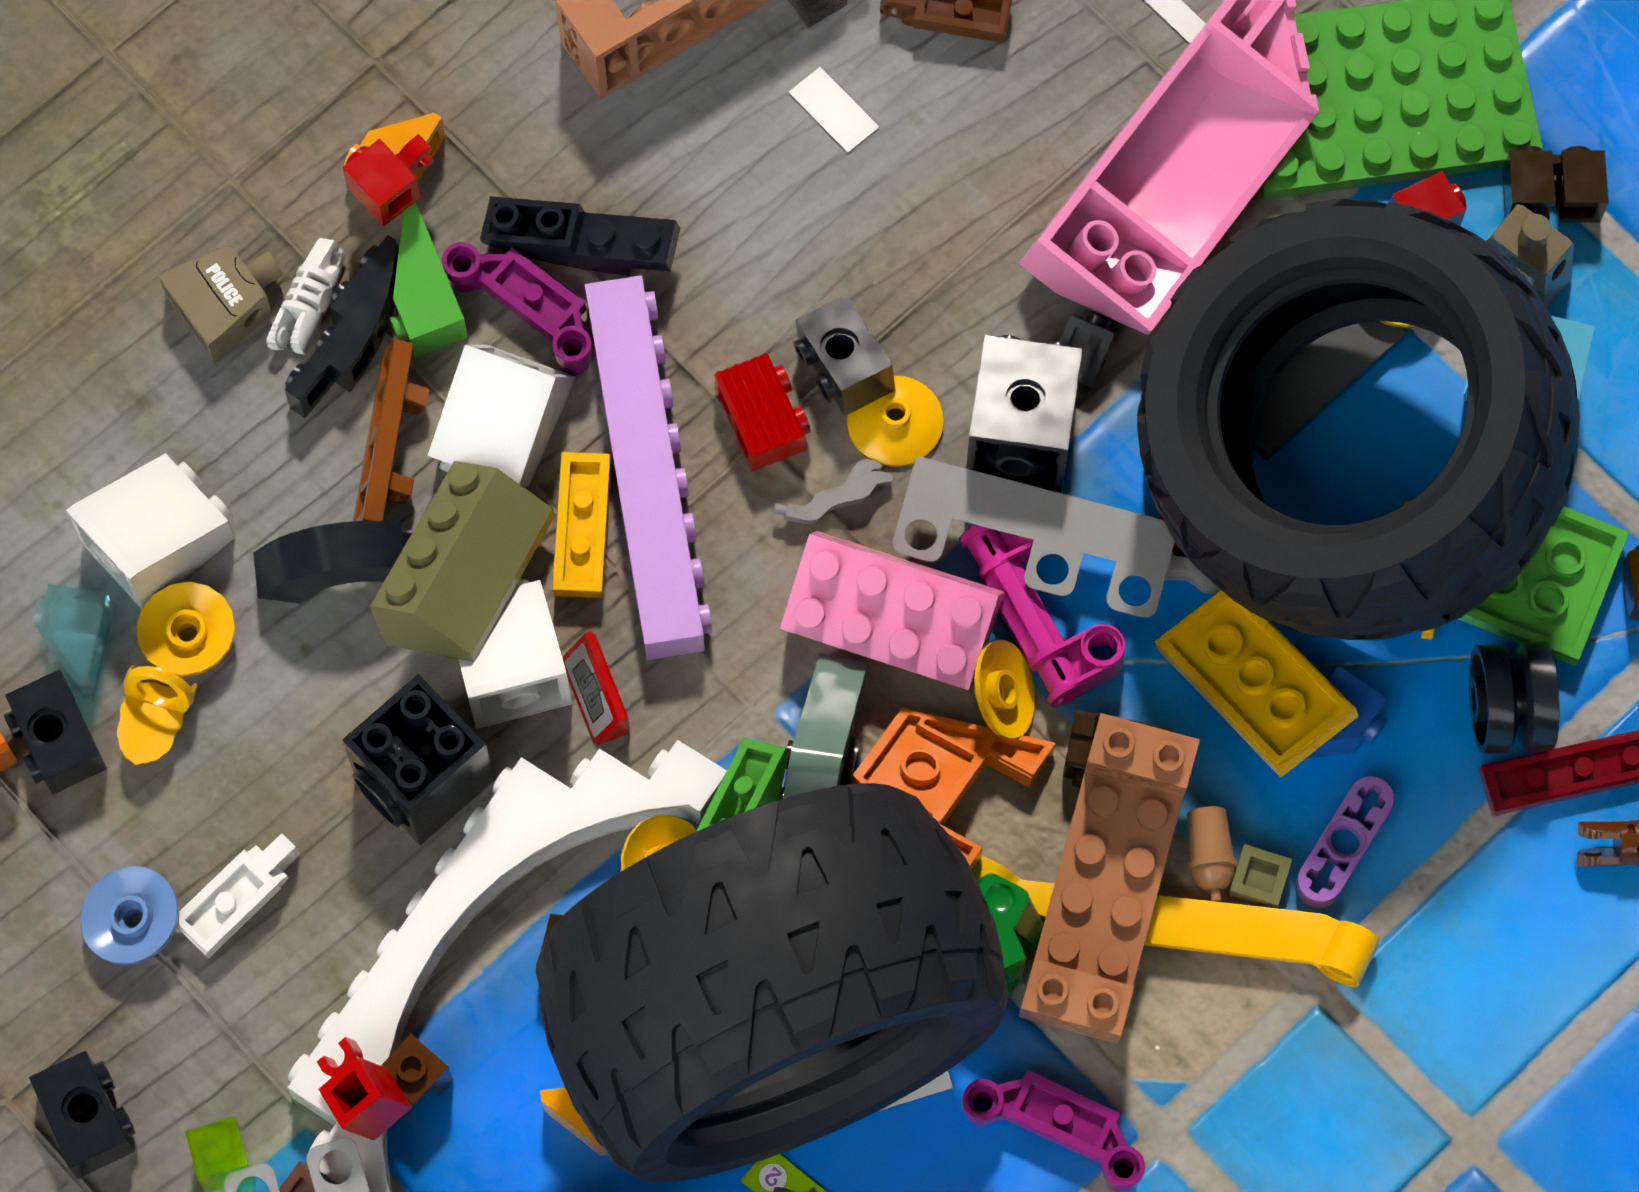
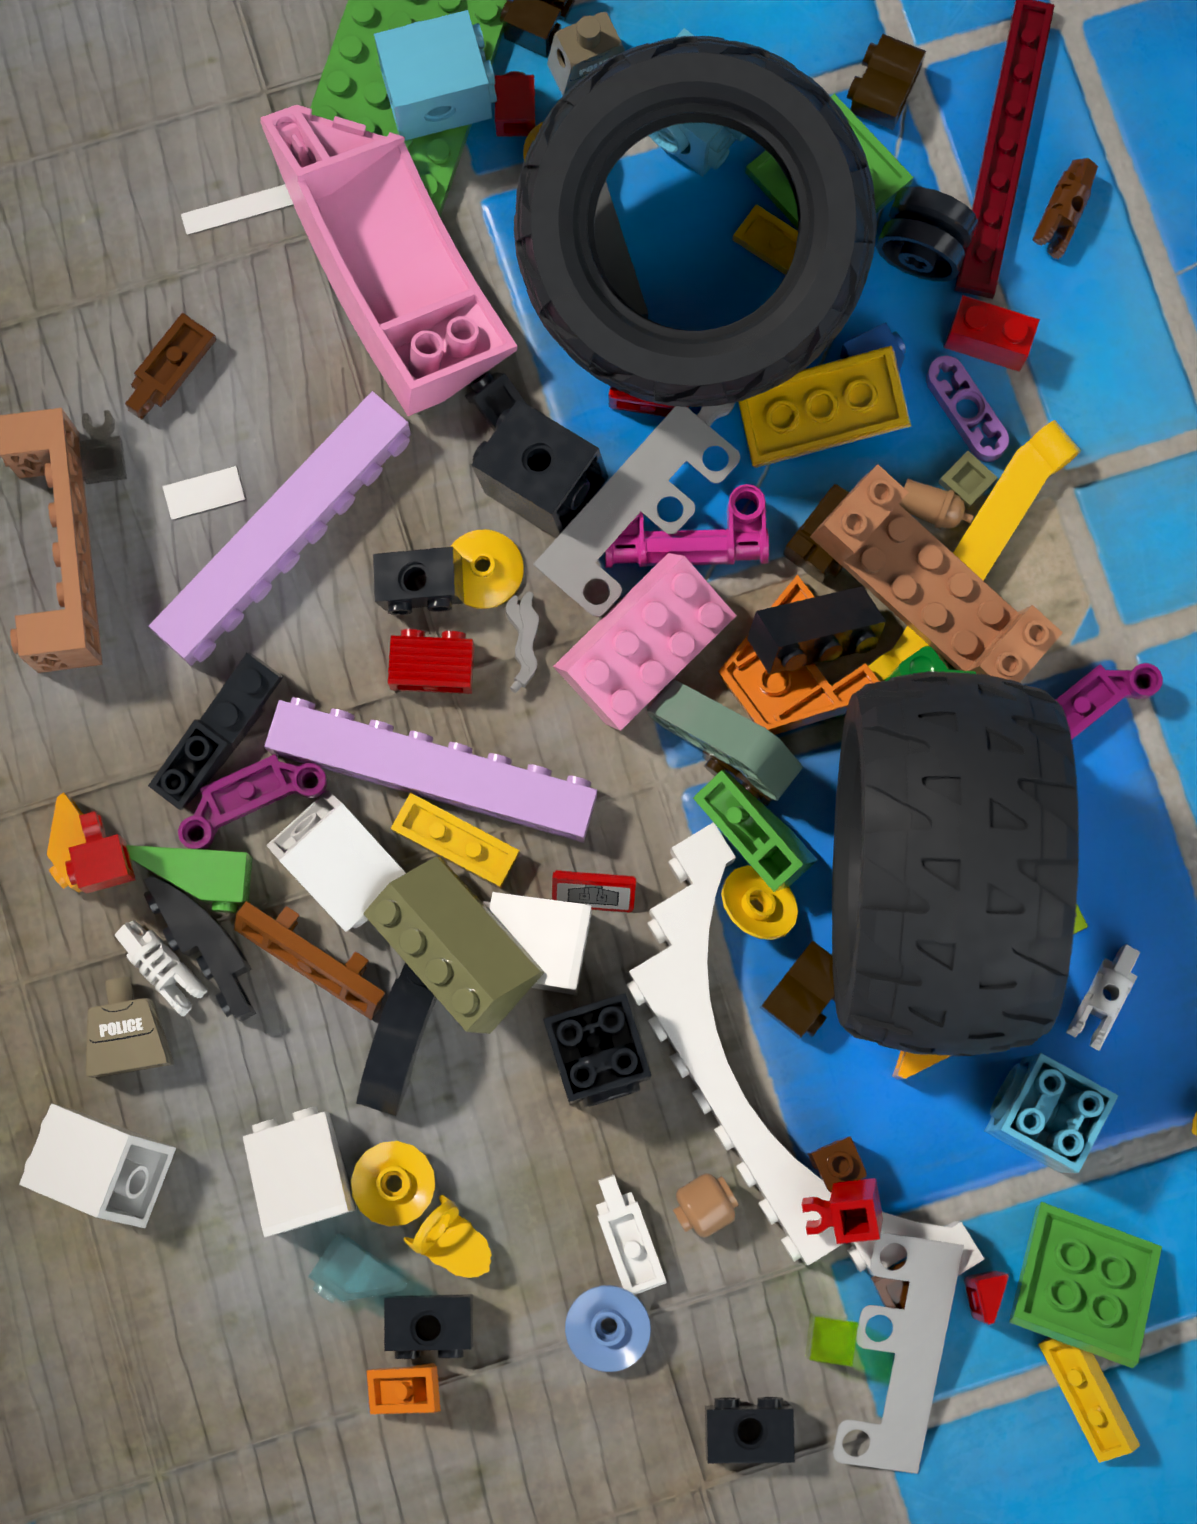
camera: 65 degrees left, 10 degrees up
yellow dish [974,640,1035,739] -> none
none -> white slope [19,1103,176,1228]
none -> lavender brick [149,391,411,666]
none -> medium azure brick [374,10,497,141]
none -> medium nougat head [673,1173,739,1238]
none -> black brick [747,586,886,675]
none -> red brick [944,295,1040,372]

